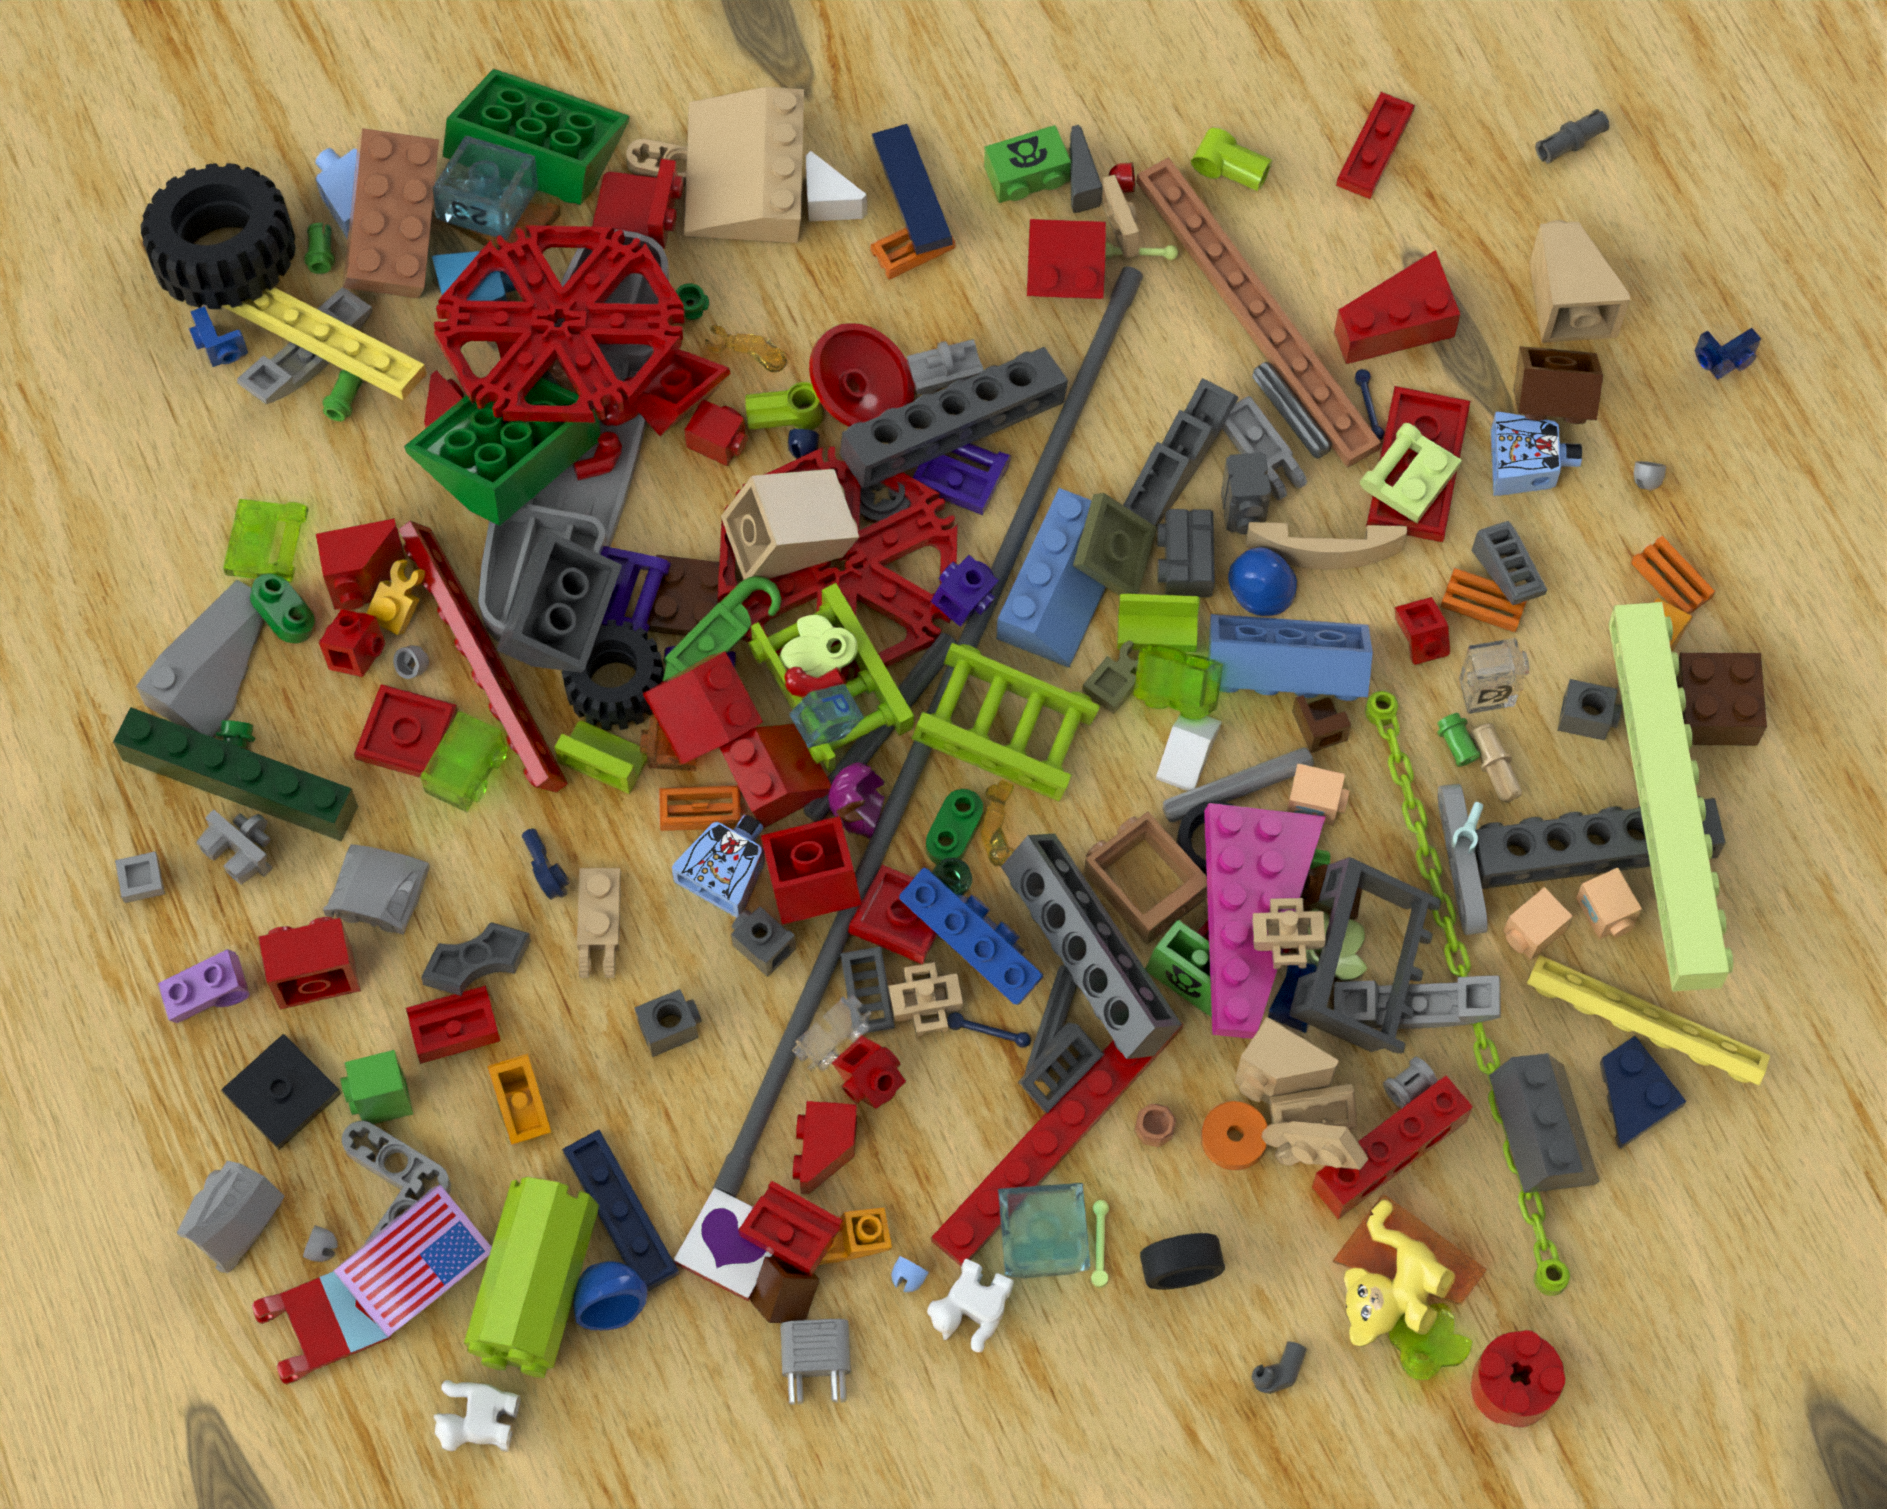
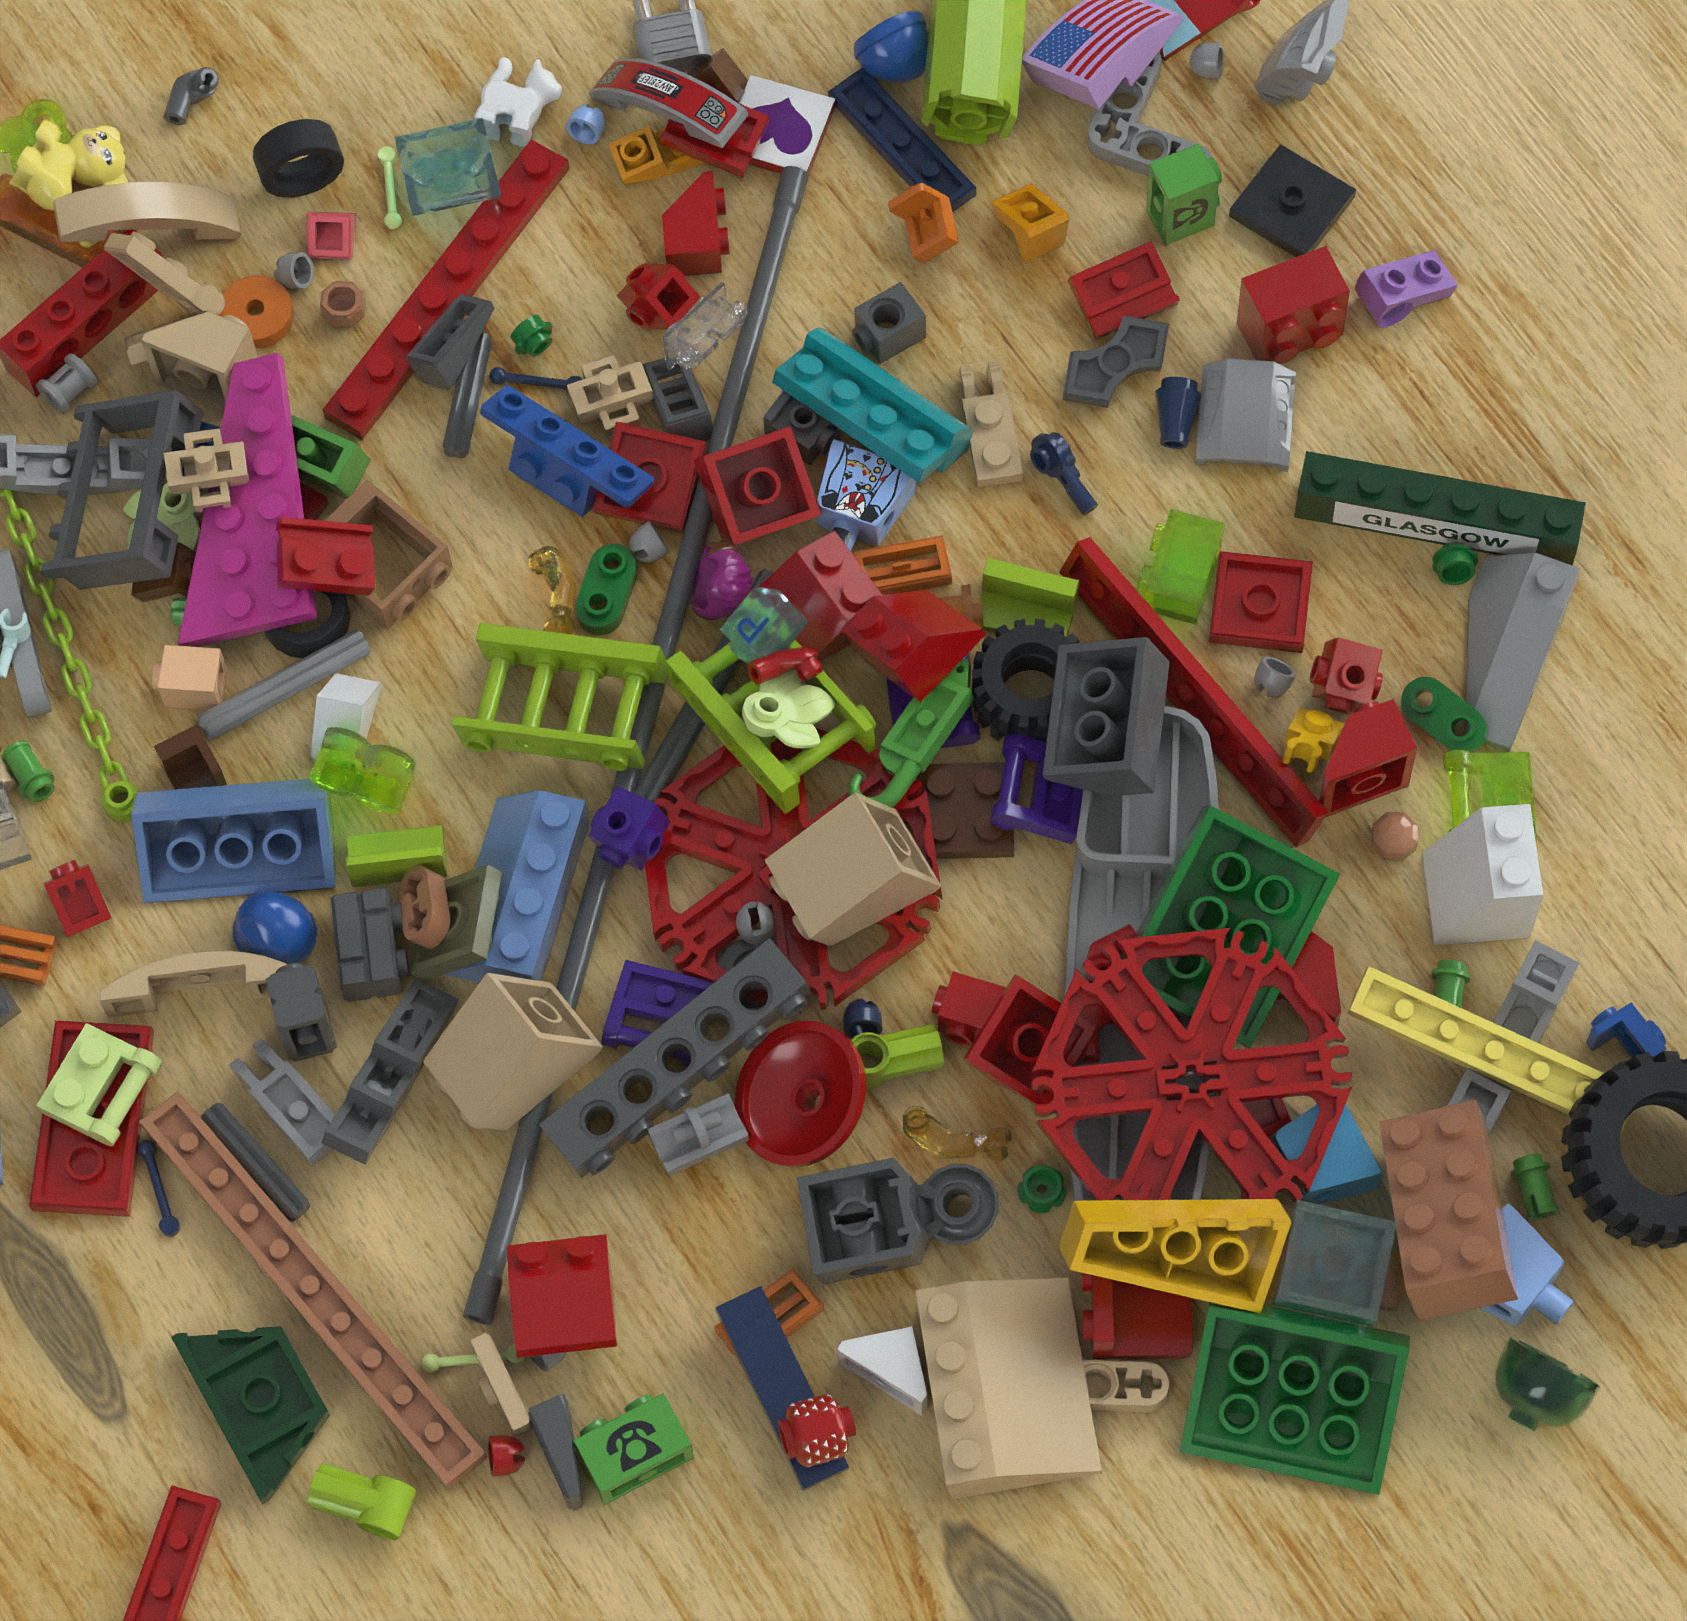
camera: 175 degrees right, 0 degrees up
light grey plate [115,851,165,903] -> none
light grey hips [196,810,272,885] -> none
clear green plate [932,858,972,895] -> none
dark grey brick [1001,834,1182,1059] -> none
olive plate [1082,640,1150,713] -> none
red wedge [1334,250,1461,364] -> none
none -> tan slope [53,181,241,242]
none -> dark green wing [171,1326,330,1505]
none -> light grey hinge [274,252,314,289]
none -> red plate [276,517,375,596]
none -> coral slope [306,212,356,259]
none -> nougat beam [398,865,450,949]
none -> tan slope [423,973,603,1131]
none -> green plate [510,315,553,357]
none -> slope [589,58,749,148]
none -> light grey hinge [629,521,669,563]
none -> light grey hinge [736,902,776,944]
none -> teal brick [772,328,972,483]
none -> red head [778,1394,856,1467]
none -> dark grey brick [796,1157,999,1285]
none -> orange bracket [888,183,959,263]
none -> yellow wedge [1059,1199,1292,1314]
none -> dark blue cone [1155,377,1202,449]
none -> nougat tile [1372,812,1418,861]
none -> white slope [1422,804,1543,945]
none -> clear green cylinder [1495,1337,1600,1431]

